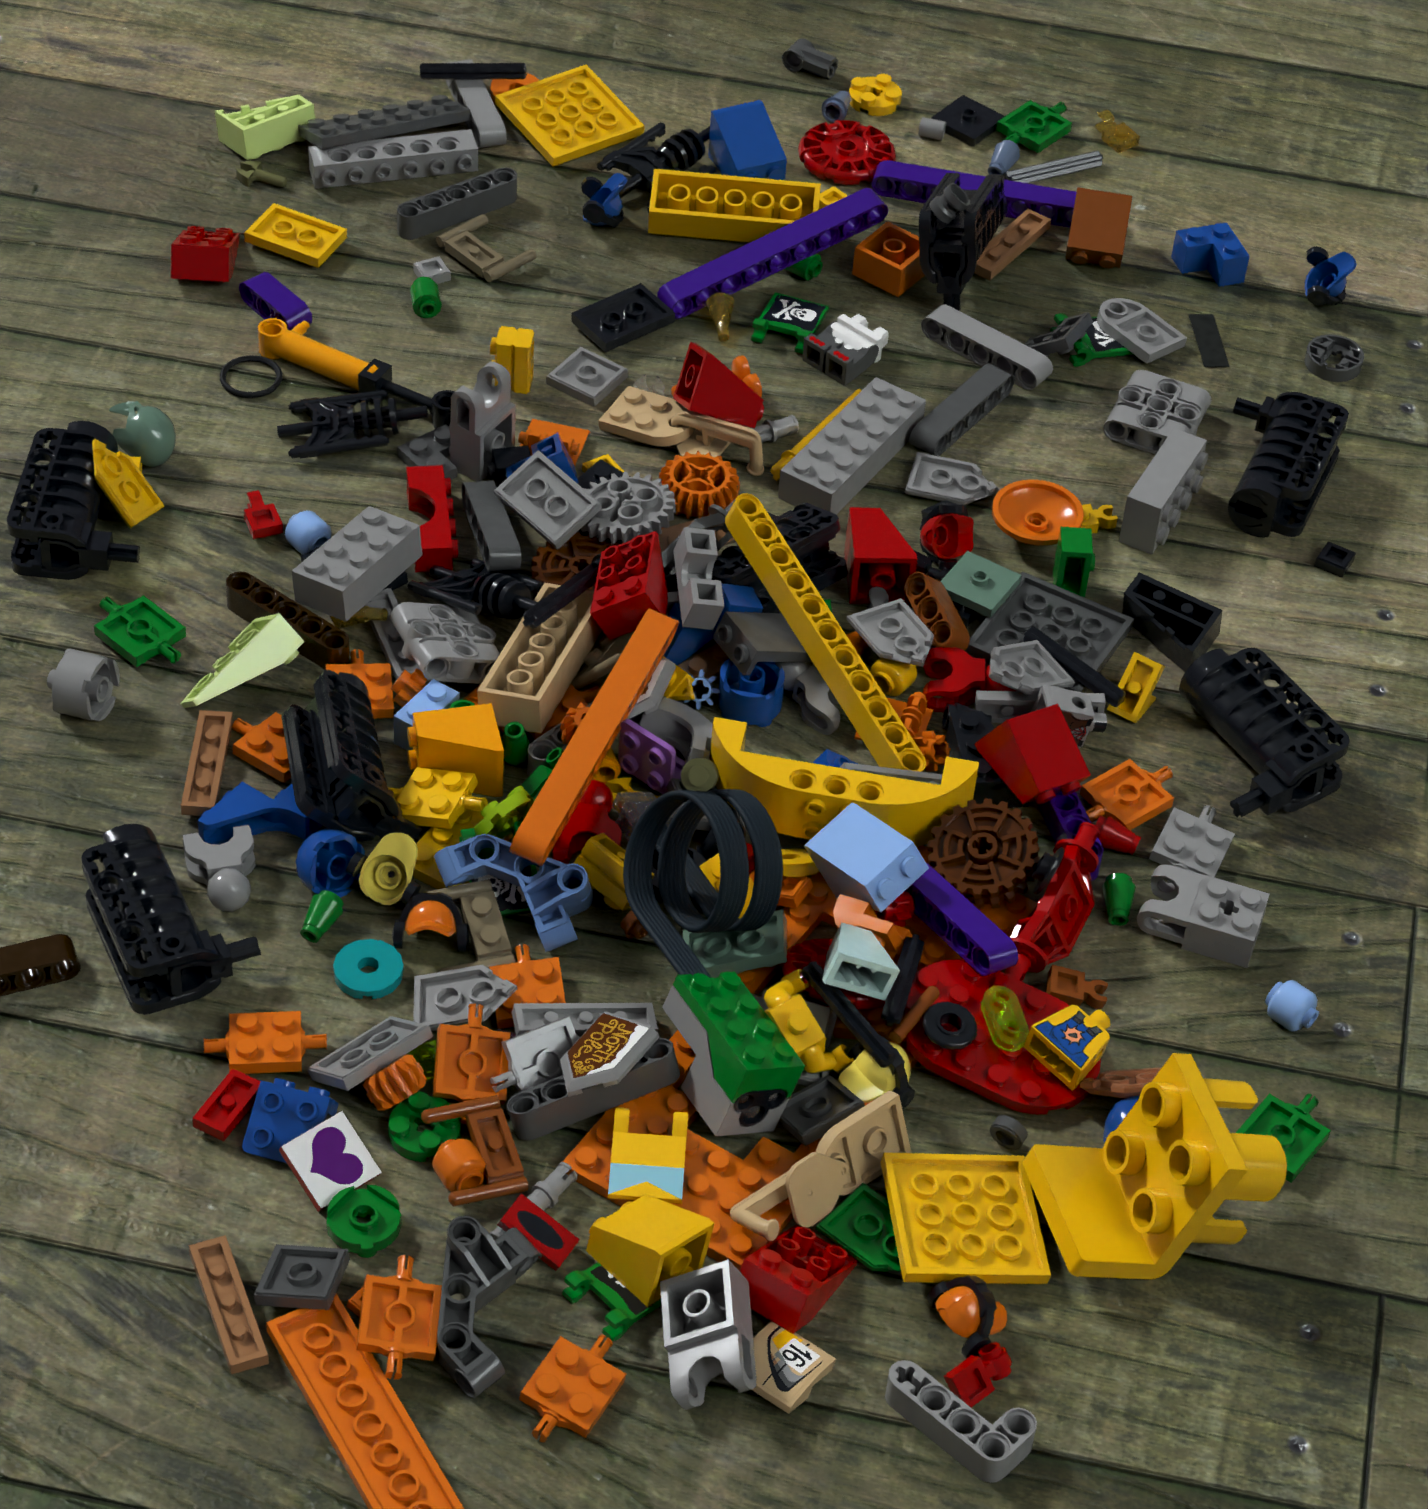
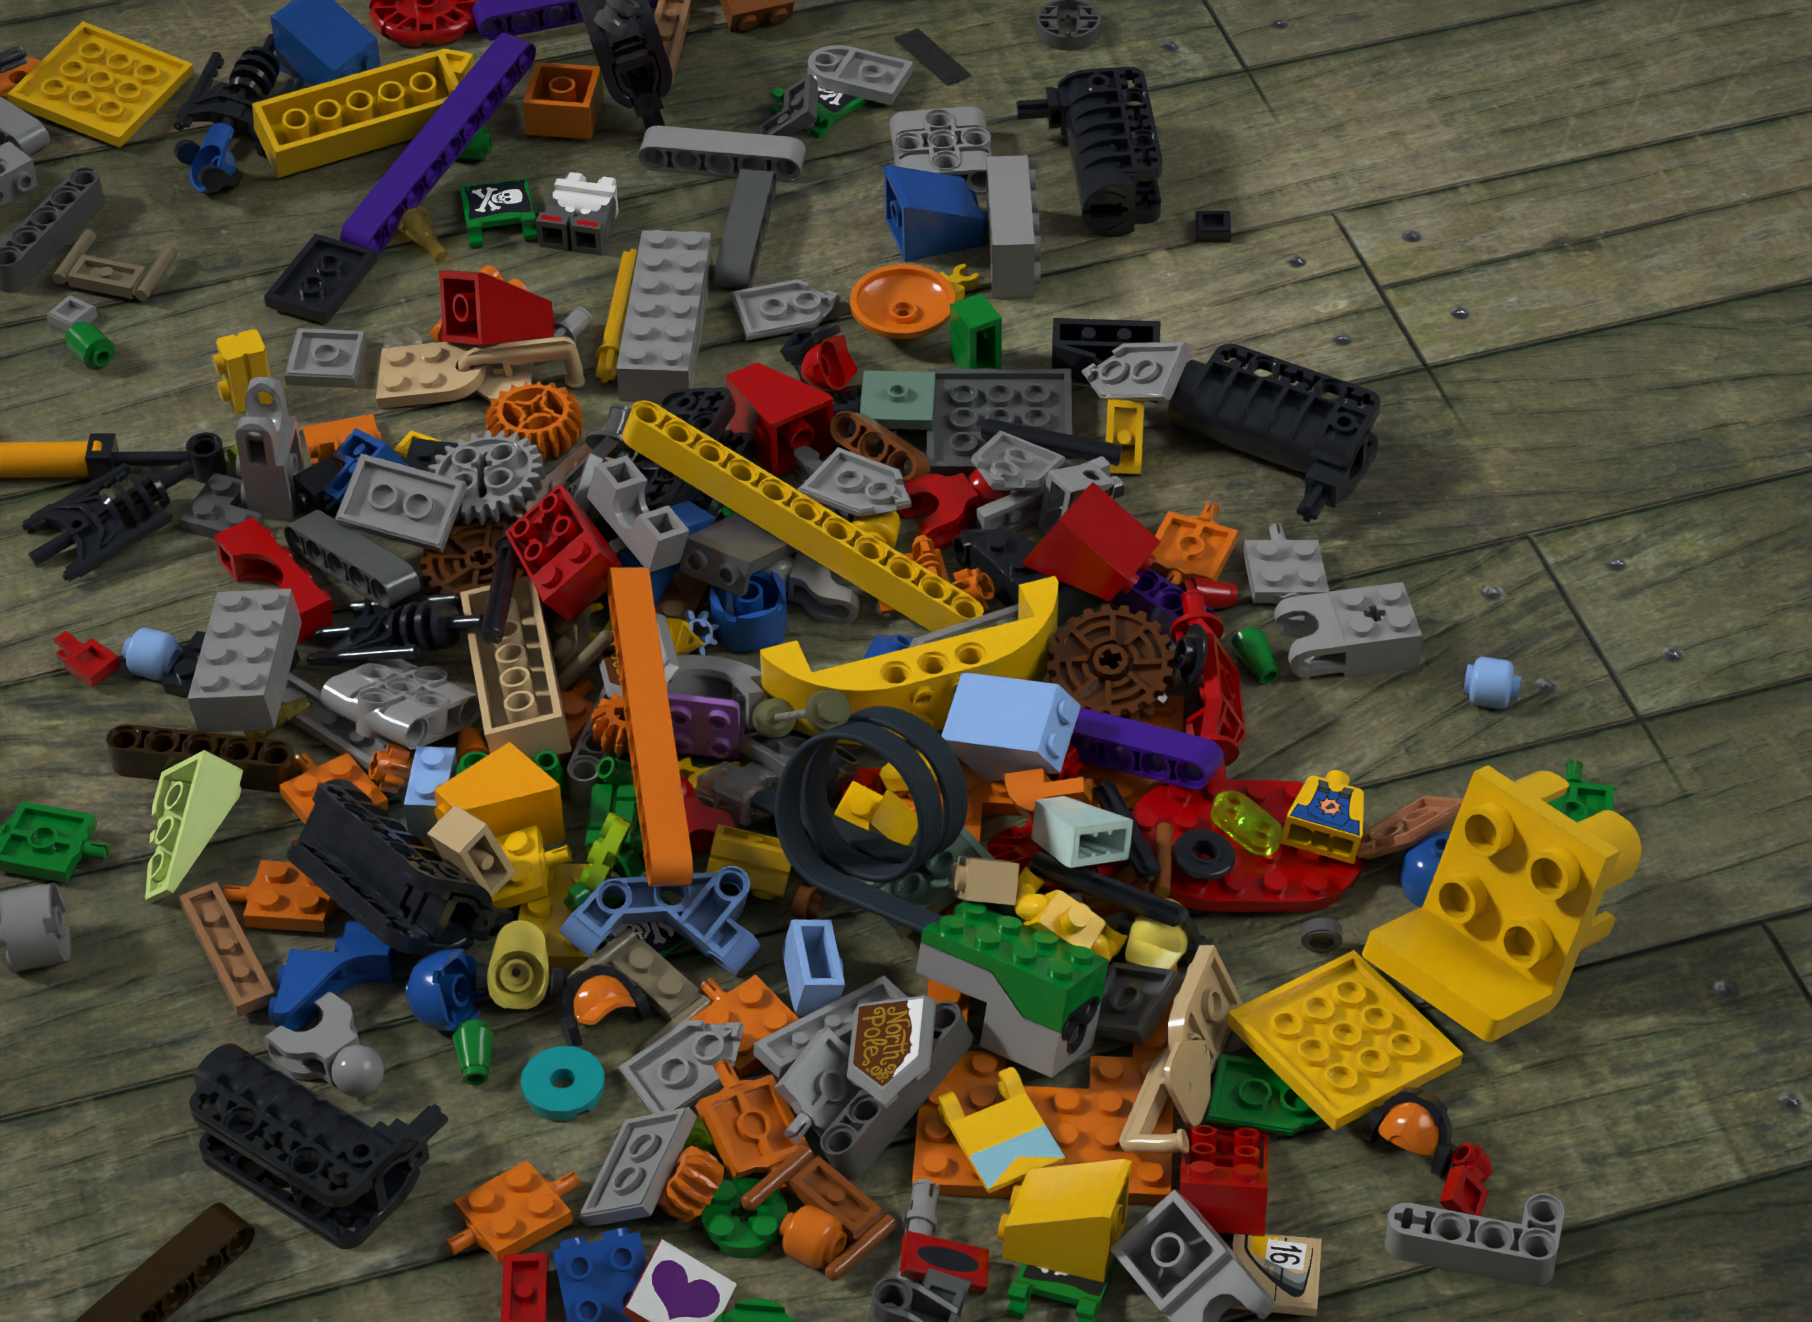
camera: 25 degrees left, 0 degrees up
dark orange plate [1046,964,1108,1009] -> none
none -> tan brick [427,805,516,898]
none -> light blue brick [782,920,845,1016]
none -> blue slope [884,165,988,262]
none -> tan brick [948,856,1019,905]
none -> light grey tile [1082,342,1190,401]

